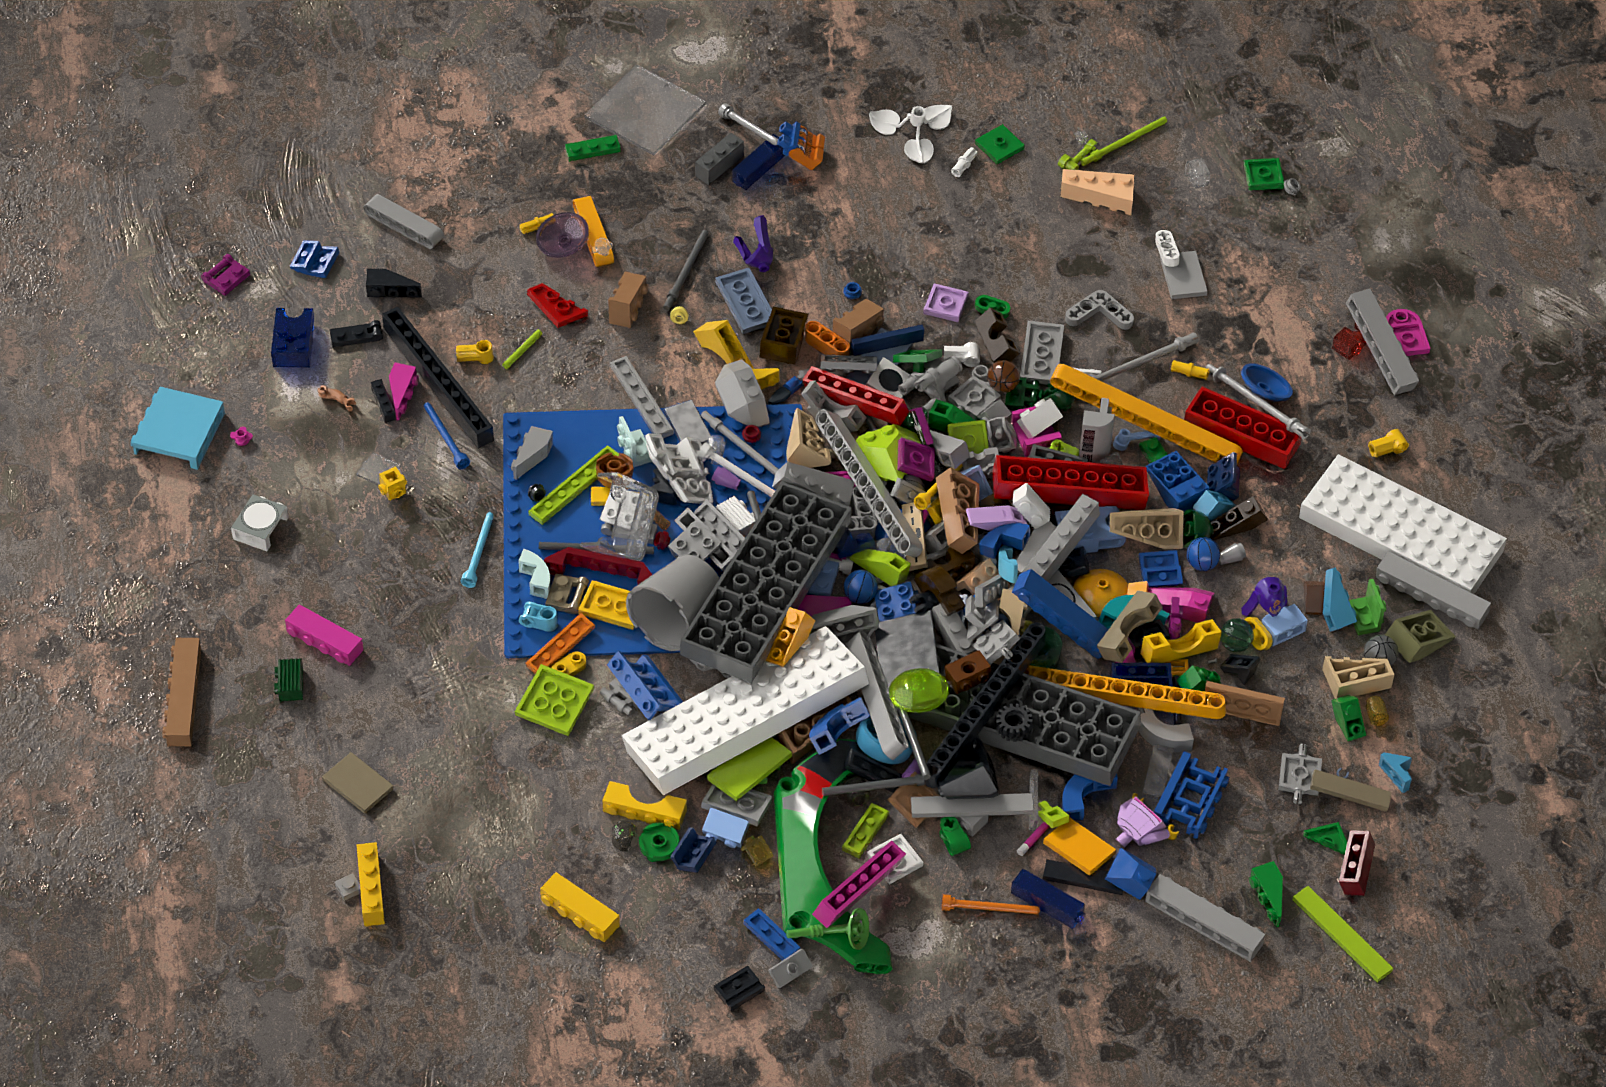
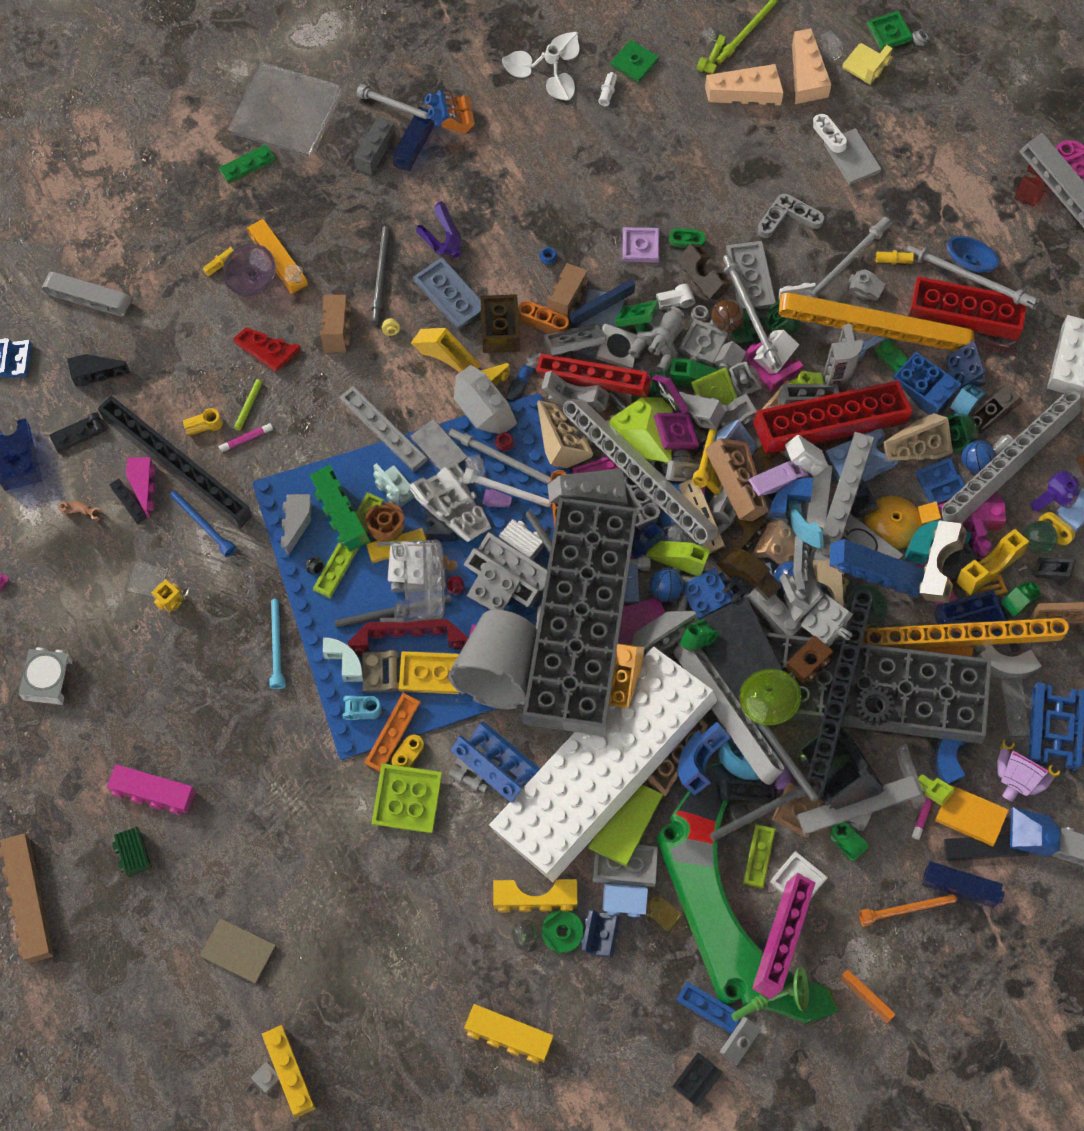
camera: 15 degrees left, 15 degrees up
none -> dark pink bar [218,423,273,453]
none -> green wedge [309,464,370,552]
none -> green piece [680,619,719,651]
none -> light grey bar [723,255,782,370]
none -> light nougat wedge [792,28,831,104]
none -> orange tile [839,970,895,1023]
none -> light yellow bracket [842,43,892,85]
none -> light grey hand [848,269,886,301]
none -> light grey beam [942,390,1081,523]

